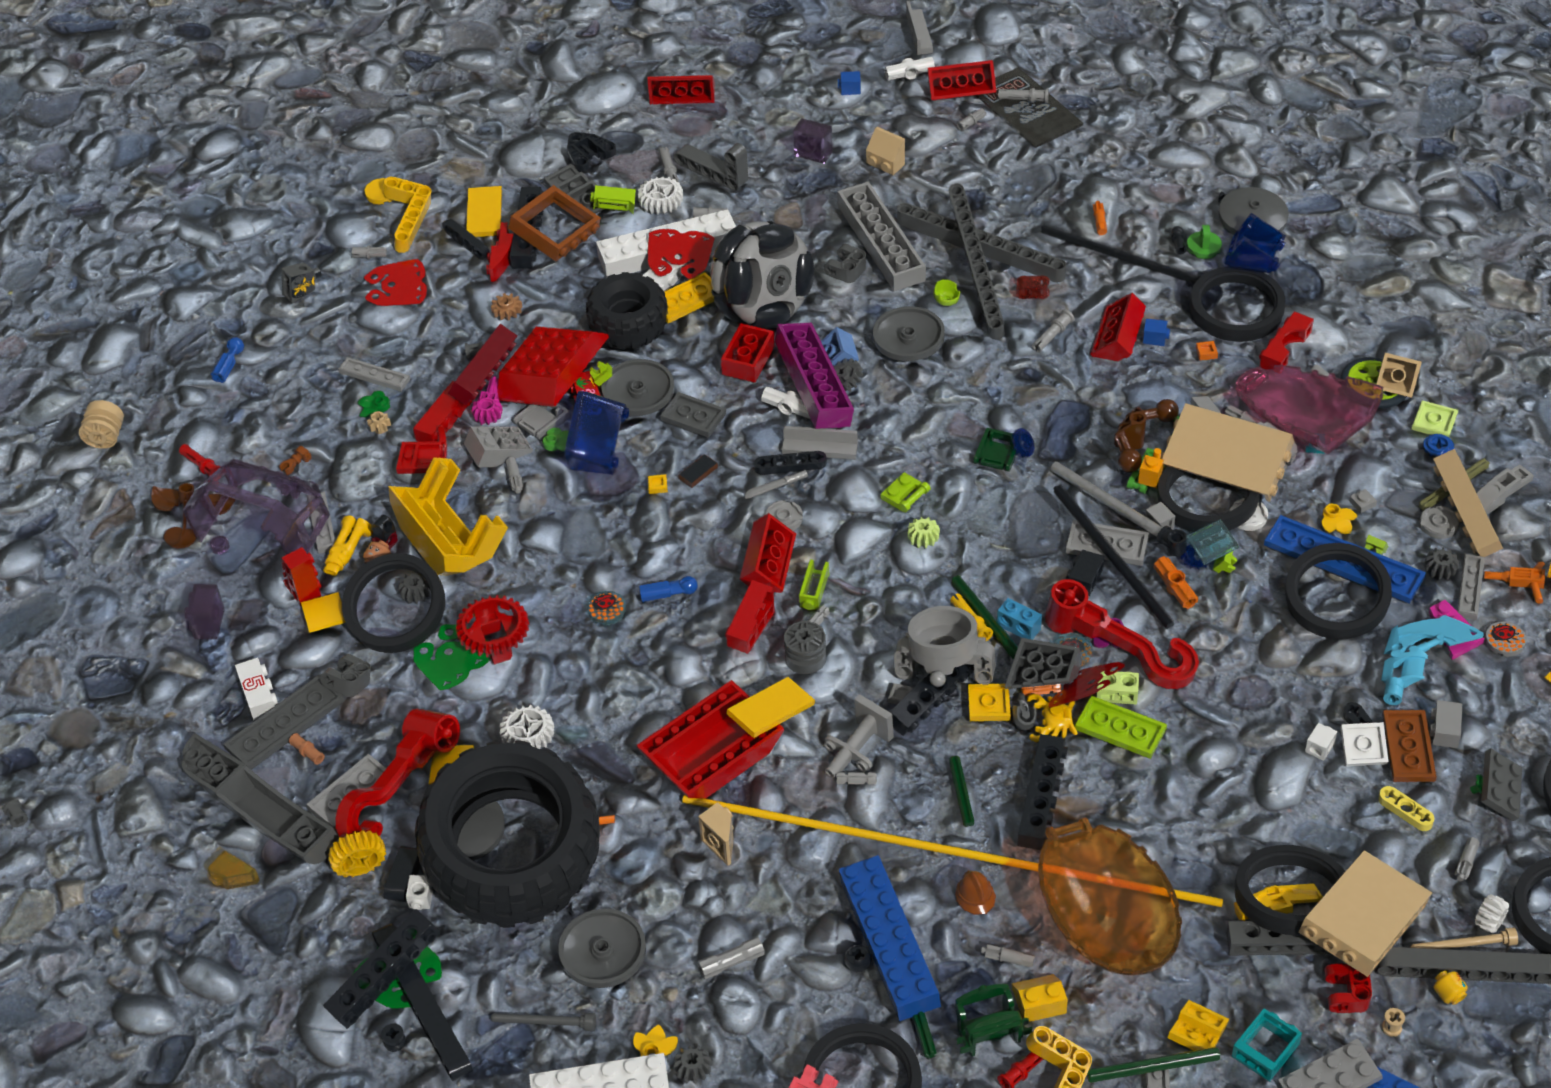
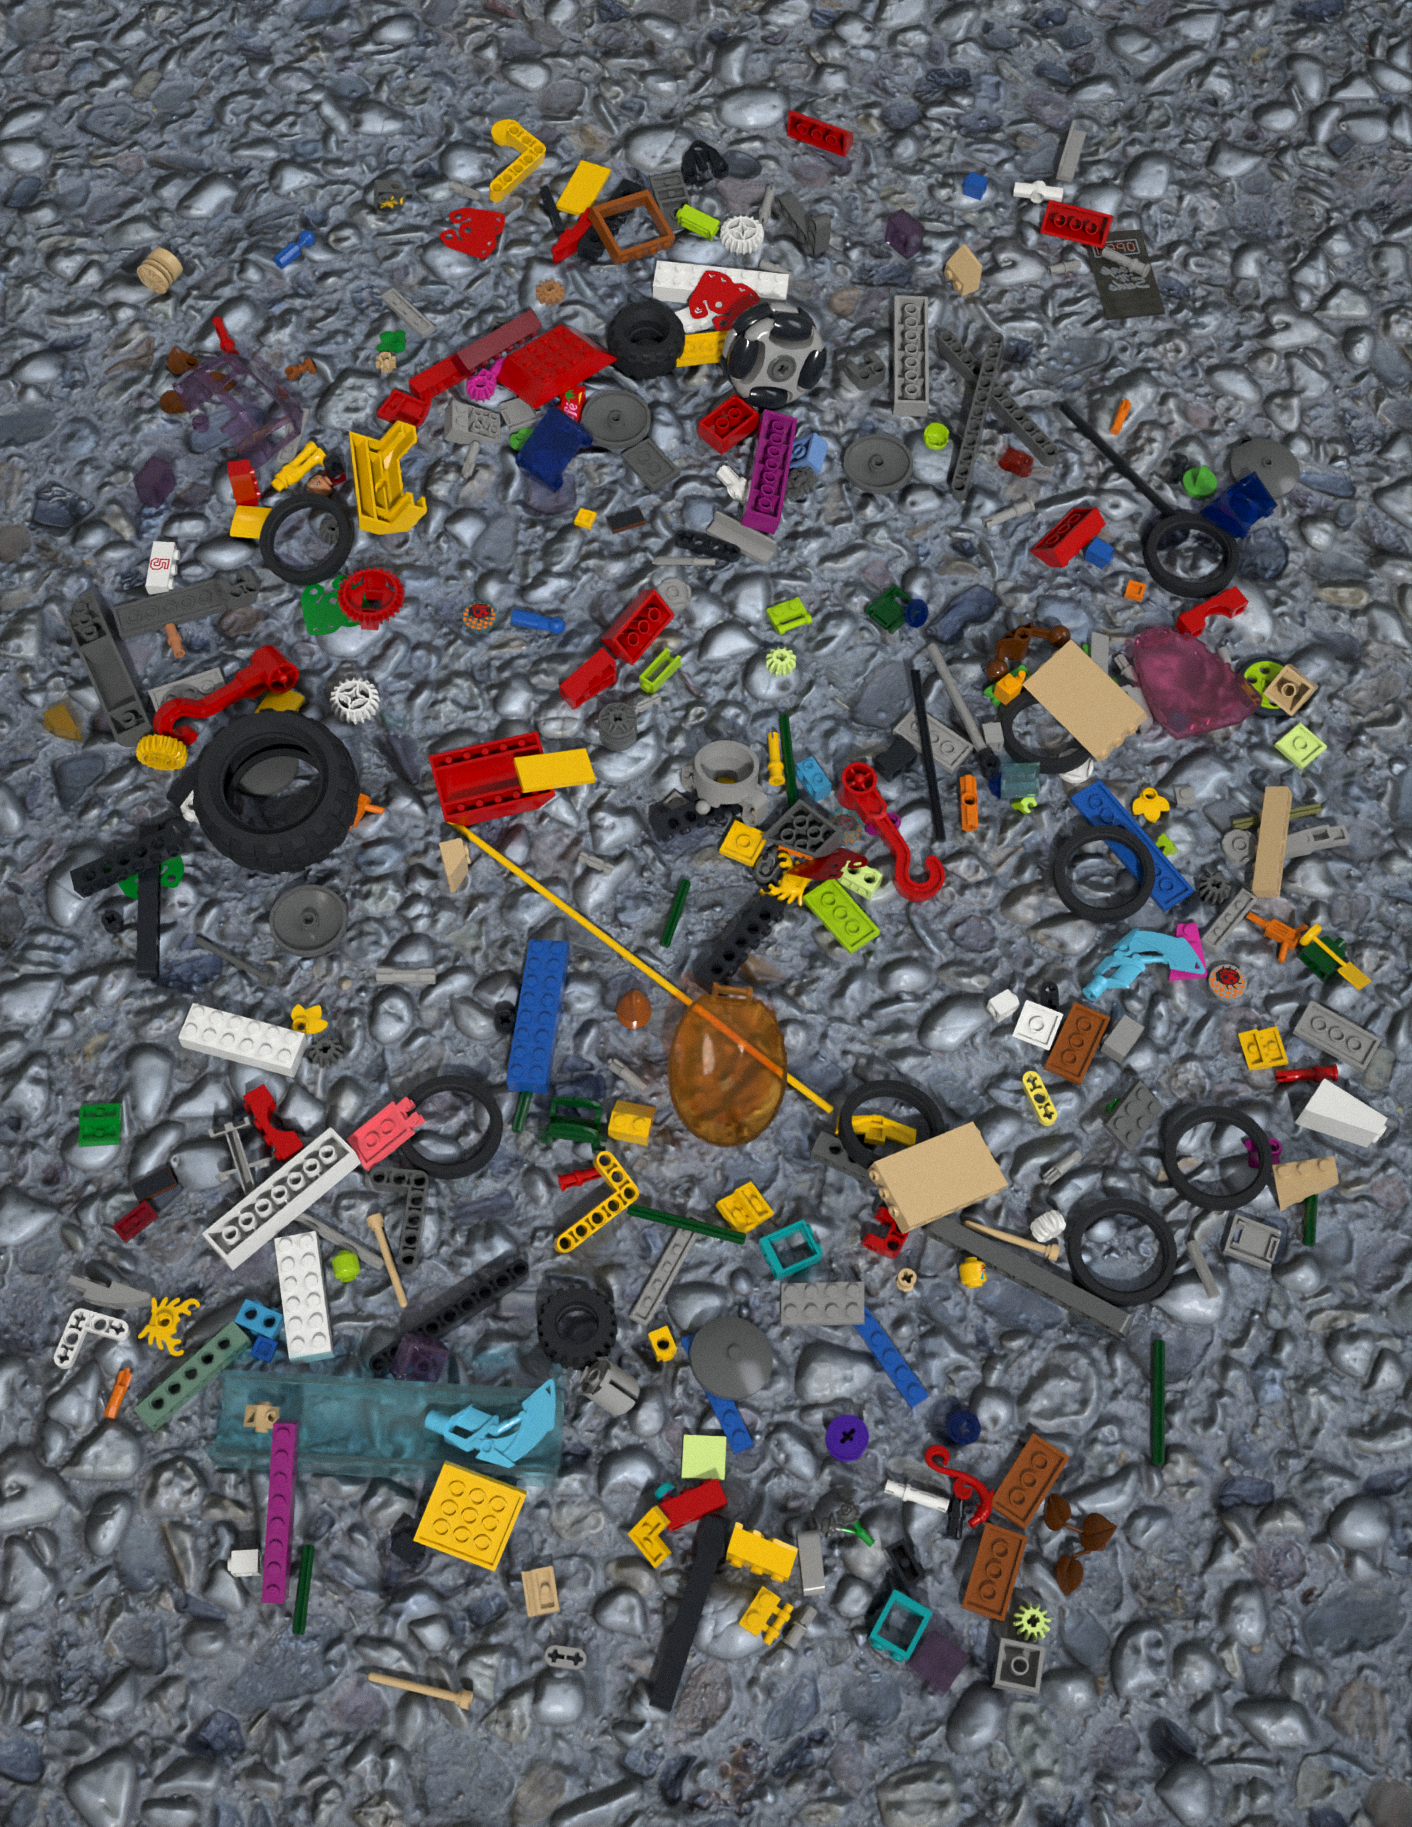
camera: 20 degrees right, 15 degrees up
lime tile [590,361,612,386] -> none
light grey piece [824,694,894,778] -> none
blue gear [1423,434,1454,457] -> none

